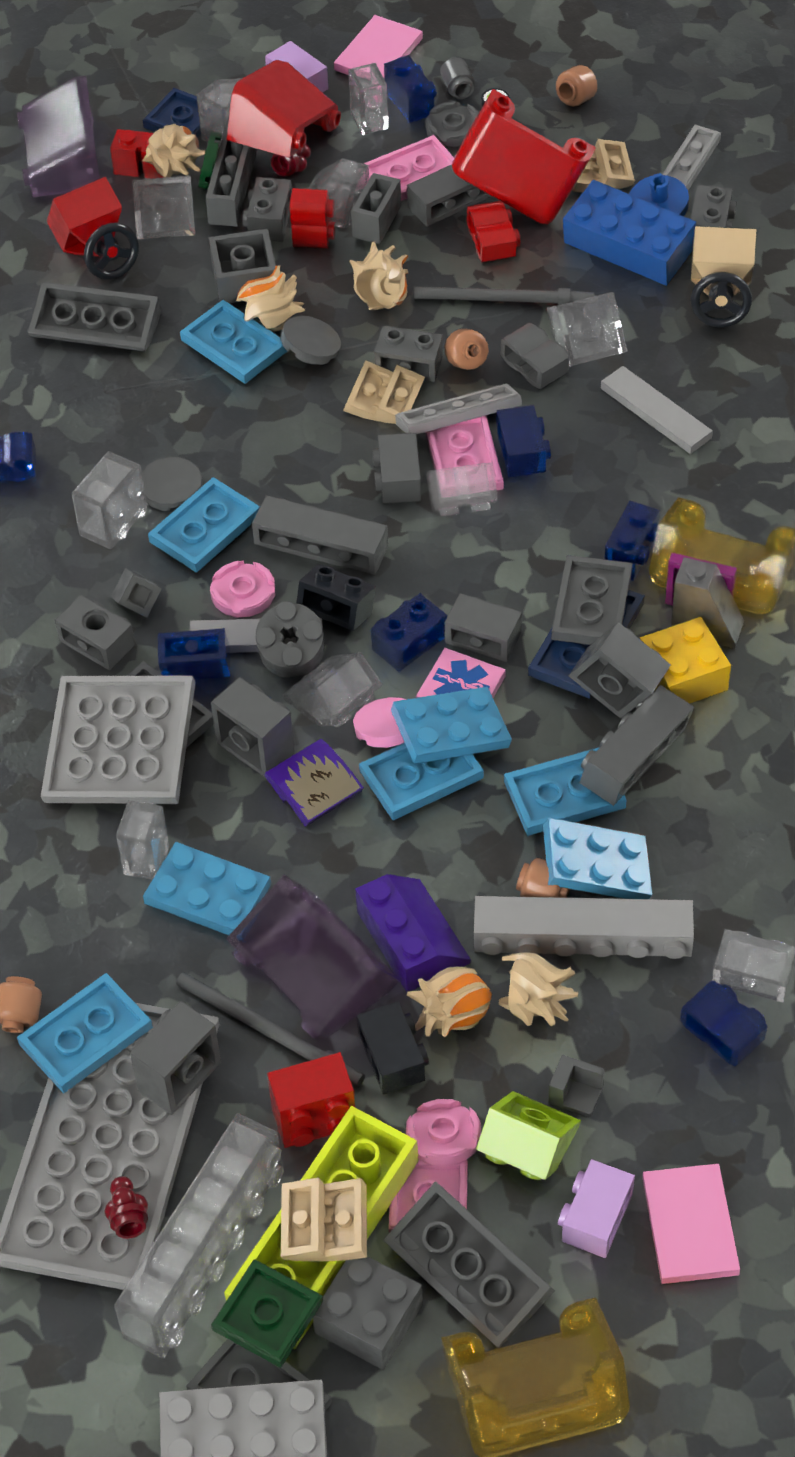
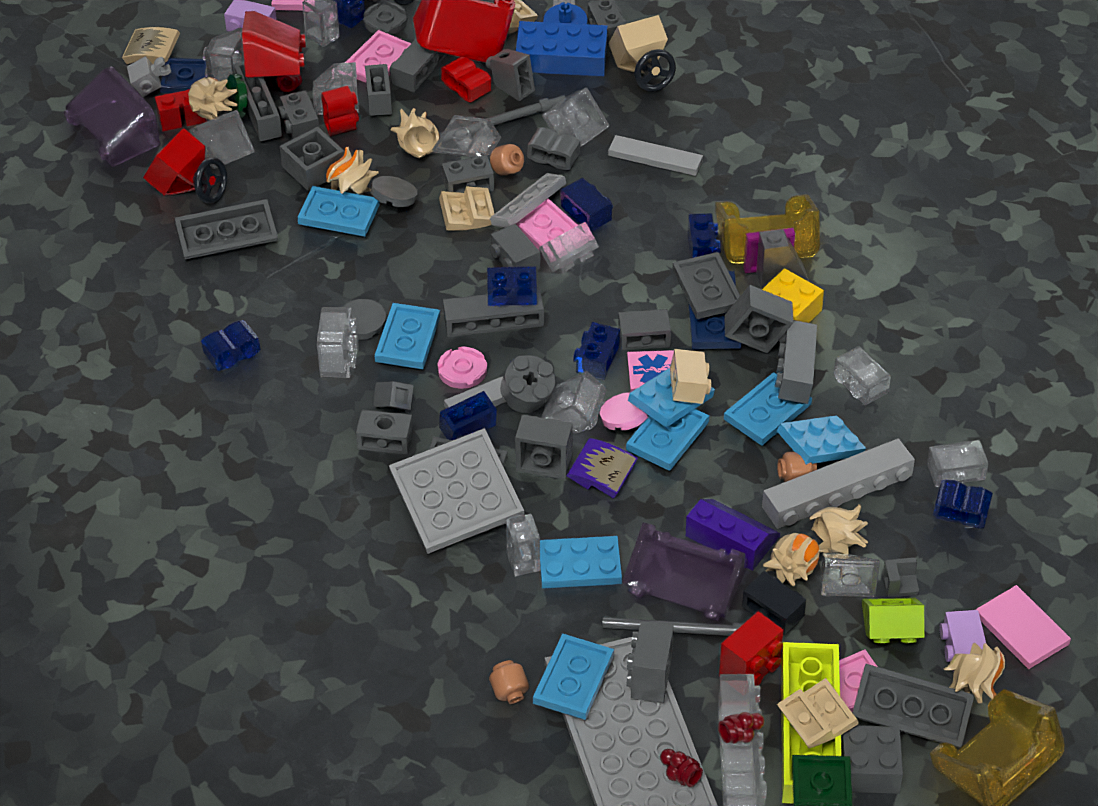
camera: 30 degrees left, 5 degrees down
black brick [296,564,376,631] -> none
bright pink tile [406,1099,481,1166] -> none
none -> slope [122,27,180,64]
none -> light grey brick [127,56,171,97]
none -> clear slope [432,115,501,157]
none -> dark grey torso [486,49,535,101]
none -> clear blue brick [487,266,537,306]
none -> tan brick [670,349,711,404]
none -> dark red piece [718,712,765,744]
none -> clear slope [820,553,880,597]
none -> clear brick [834,346,891,406]
none -> tan hair [944,643,1005,703]

